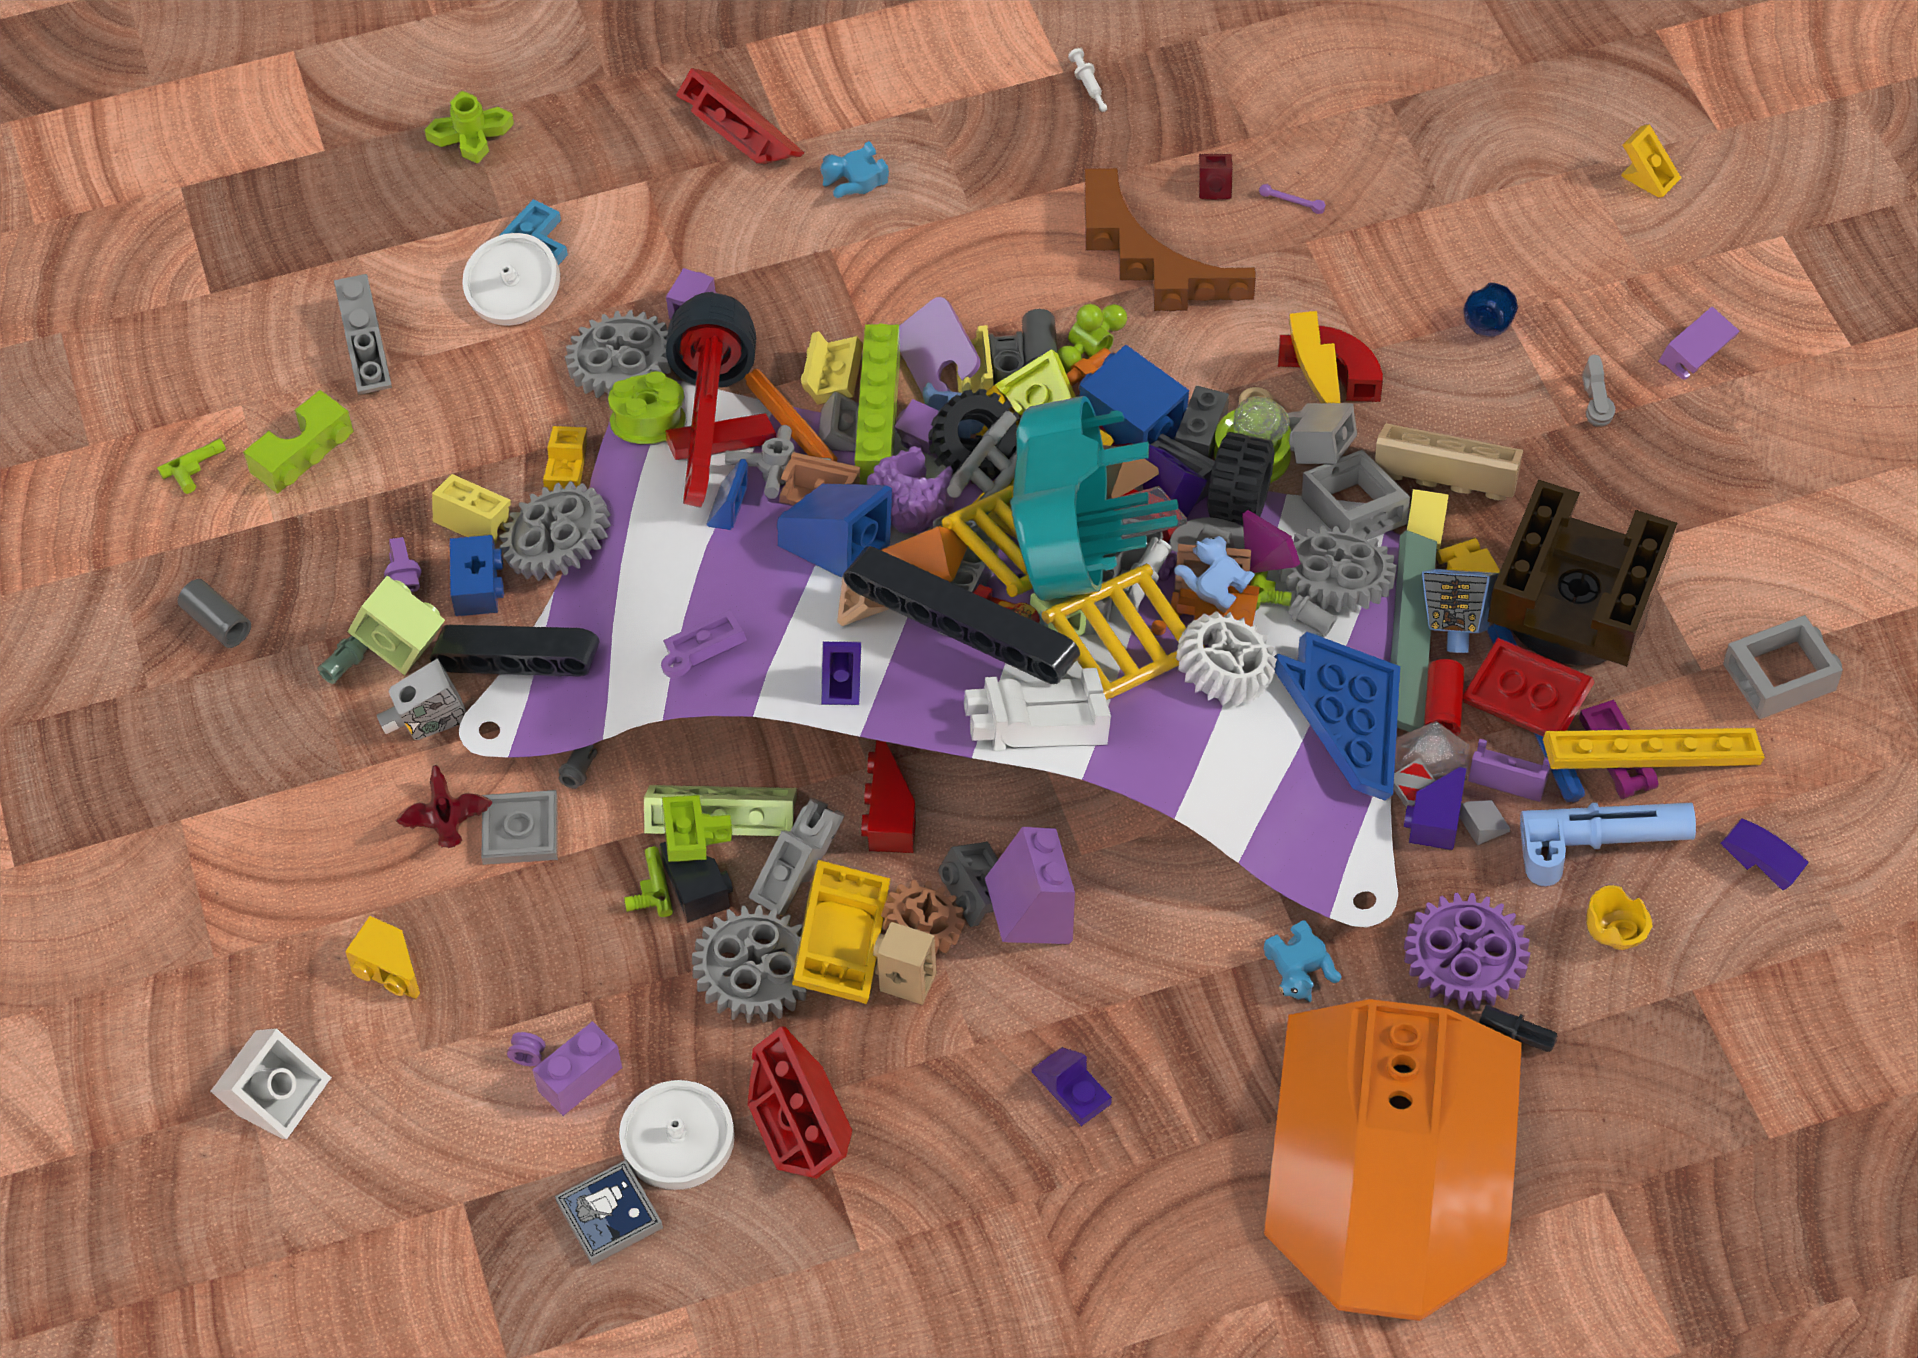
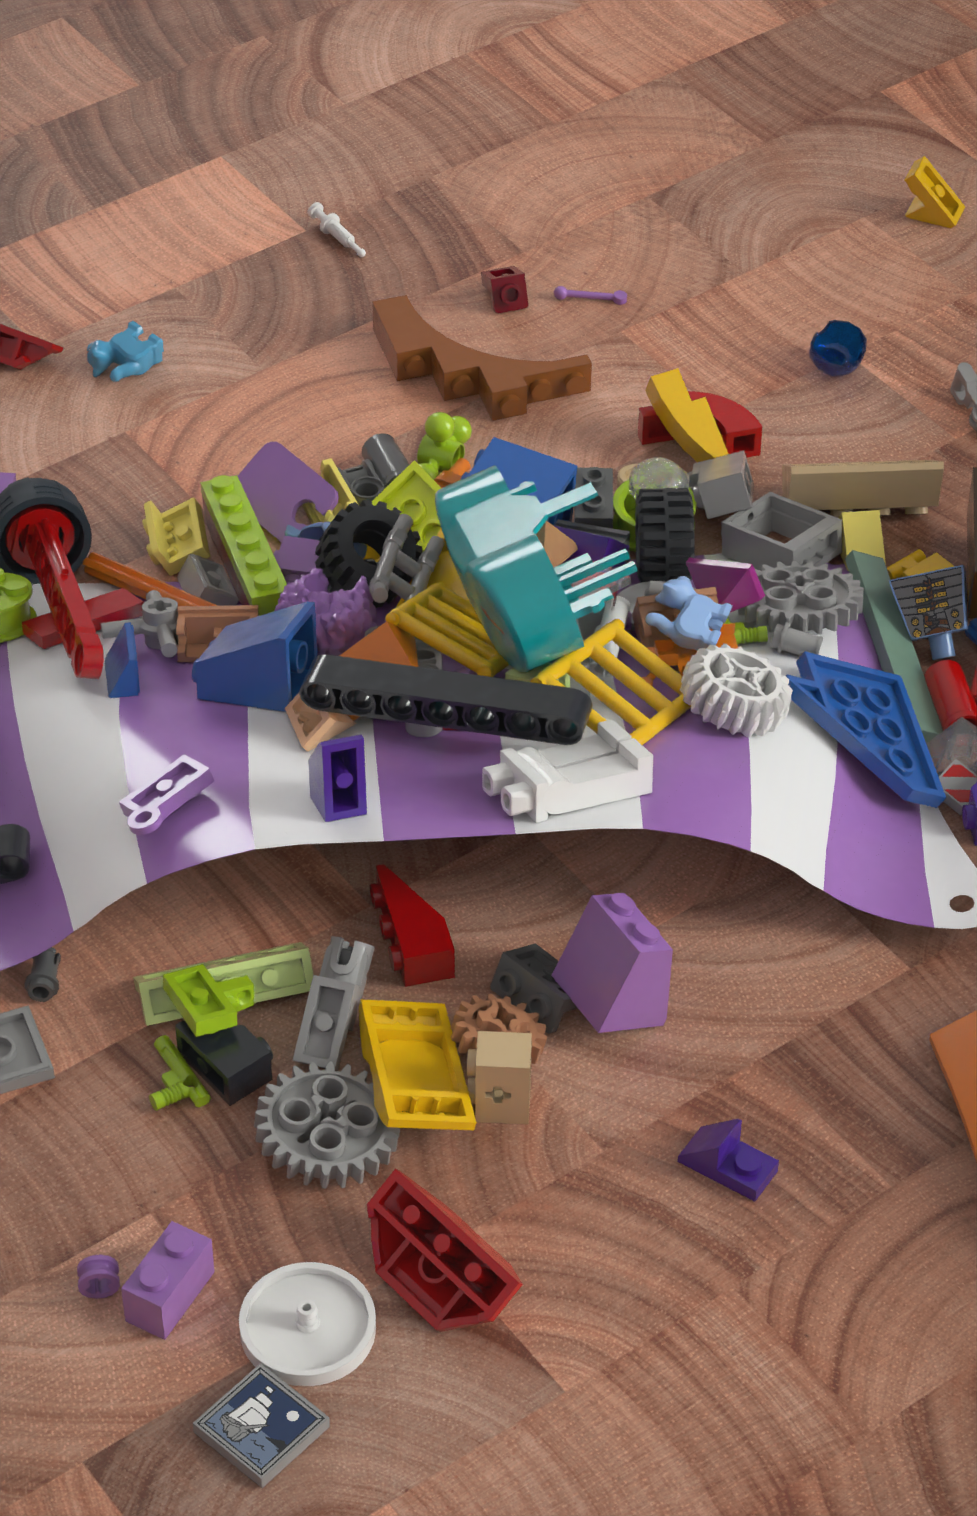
camera: 20 degrees left, 10 degrees down
dark azure animal [1263,920,1342,1002] -> none

